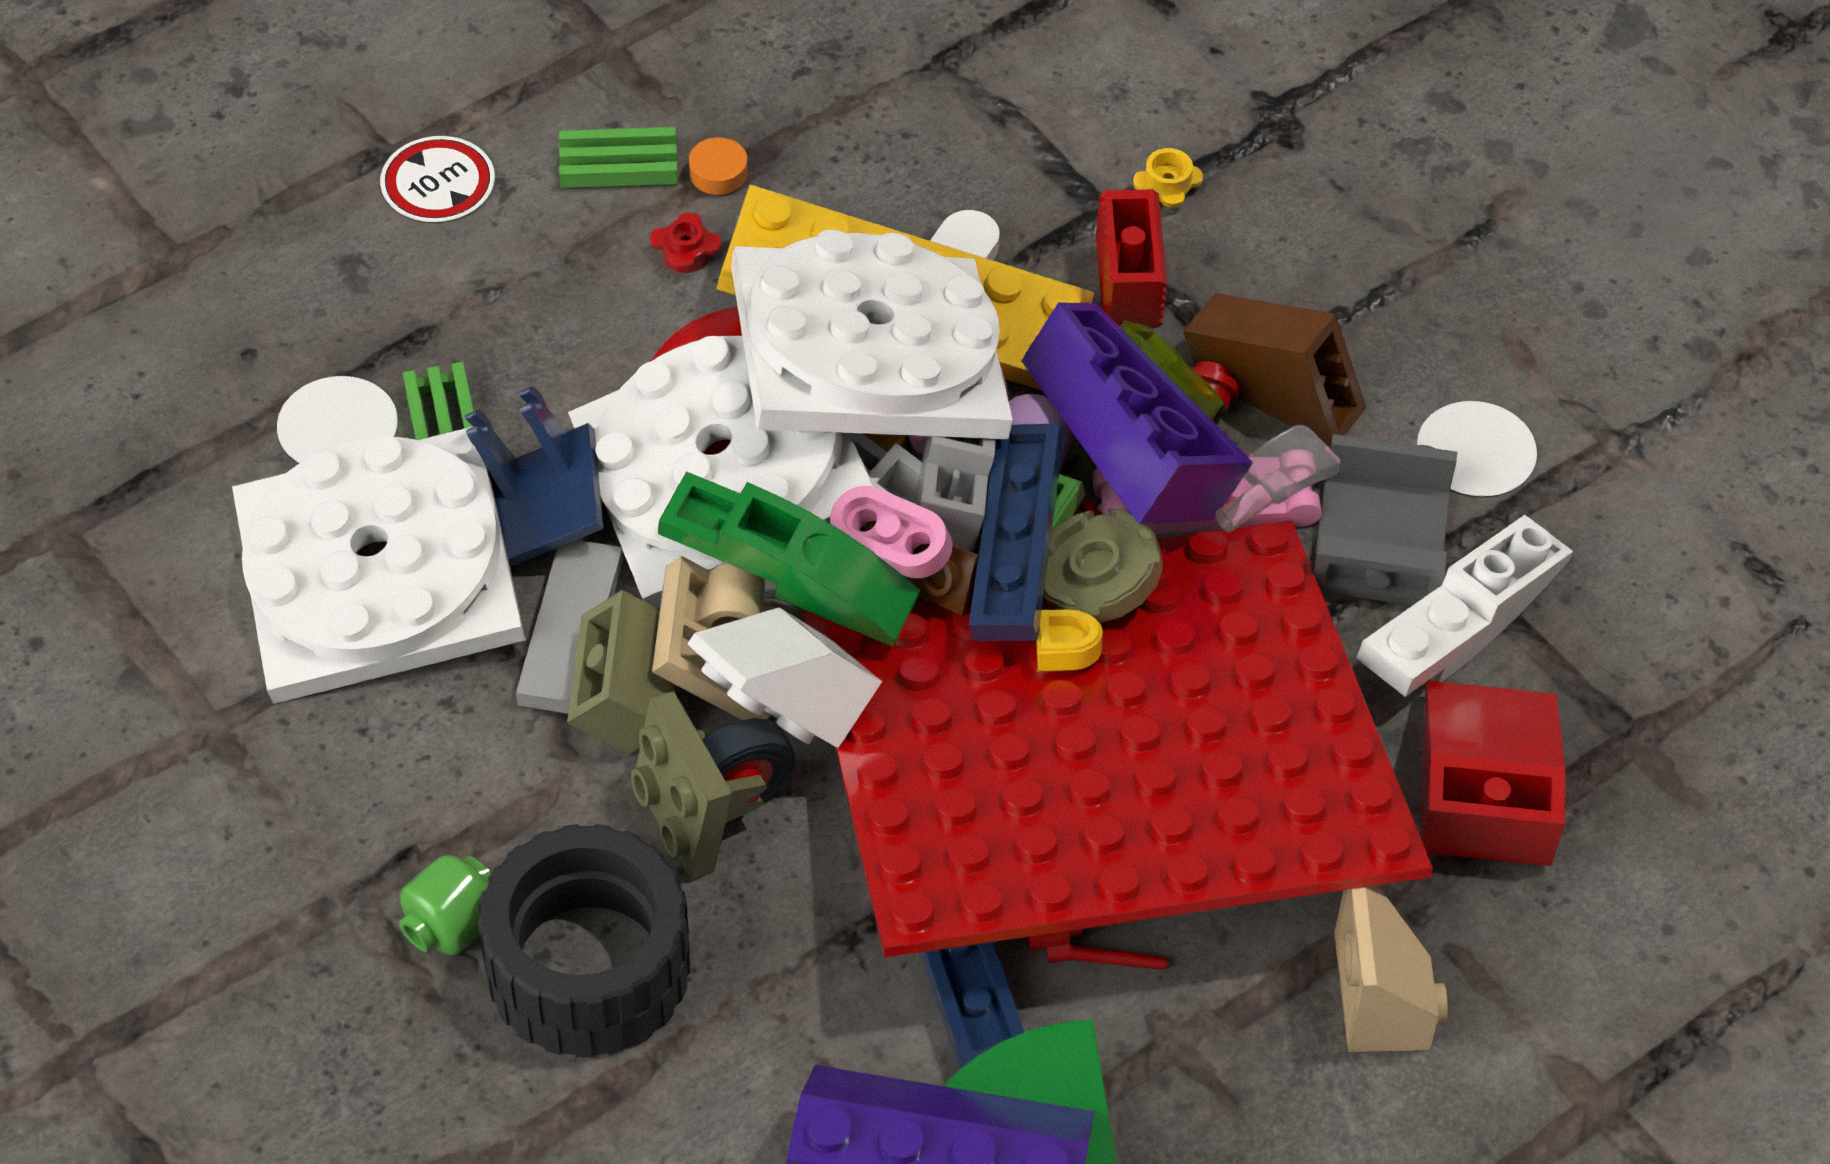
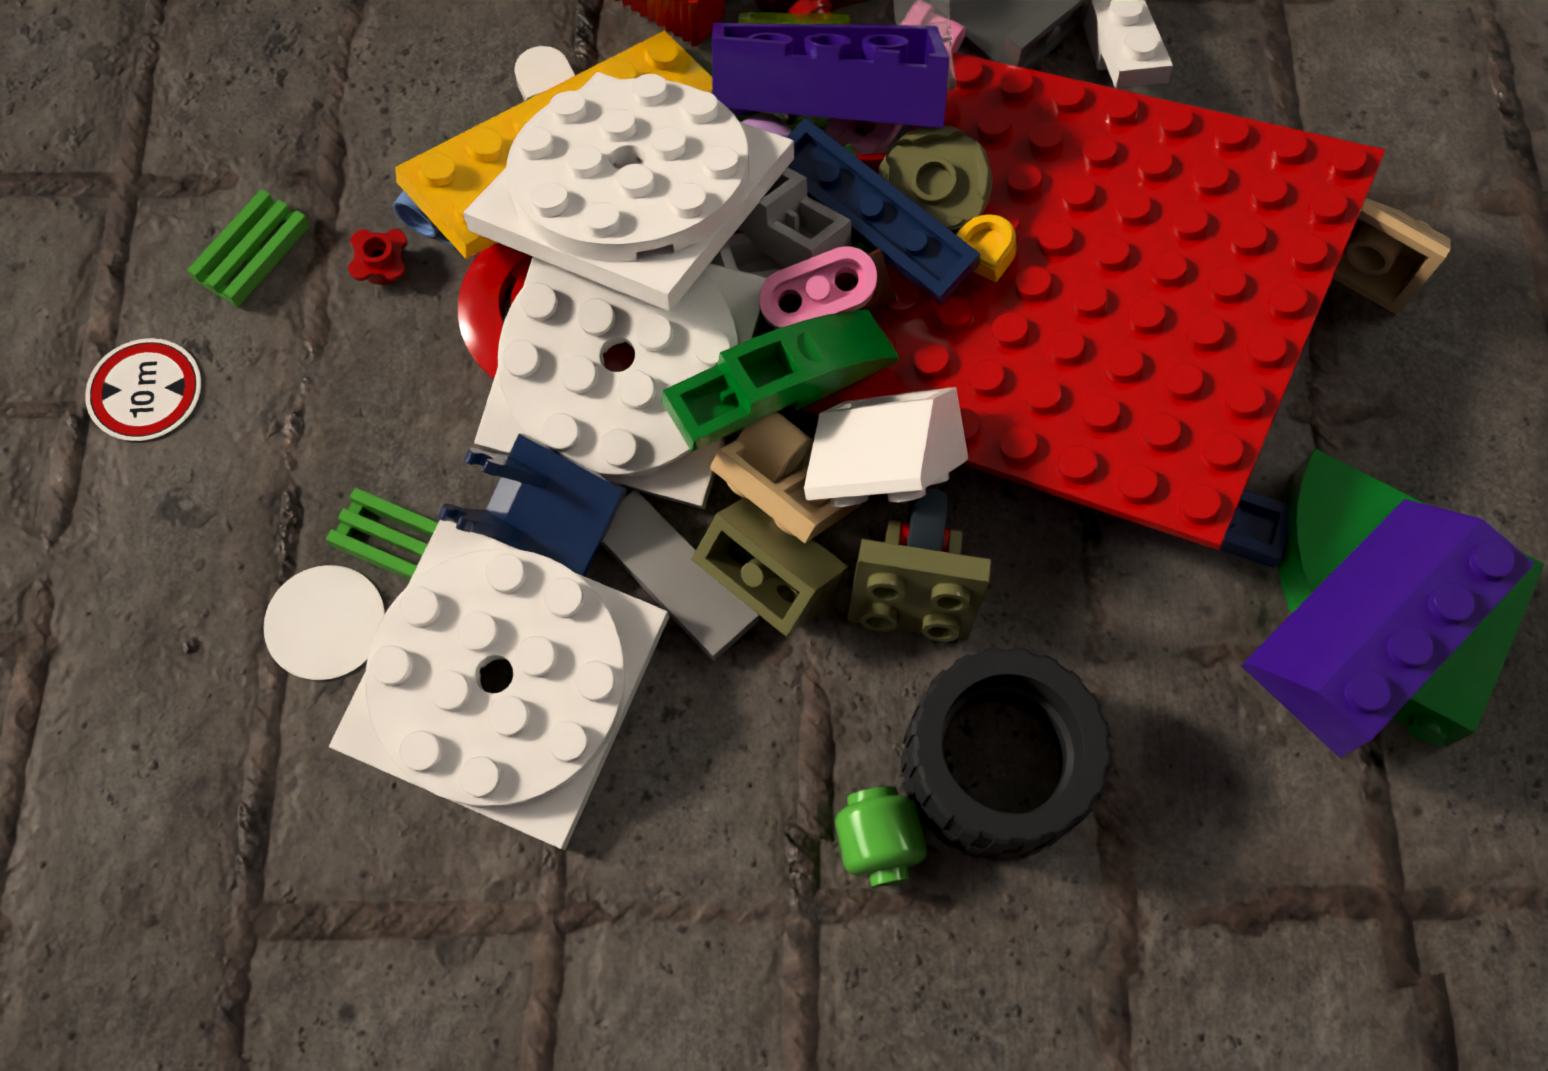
camera: 55 degrees left, 15 degrees up
orange tile [689,137,748,195] -> none
red slope [1419,680,1565,866] -> none

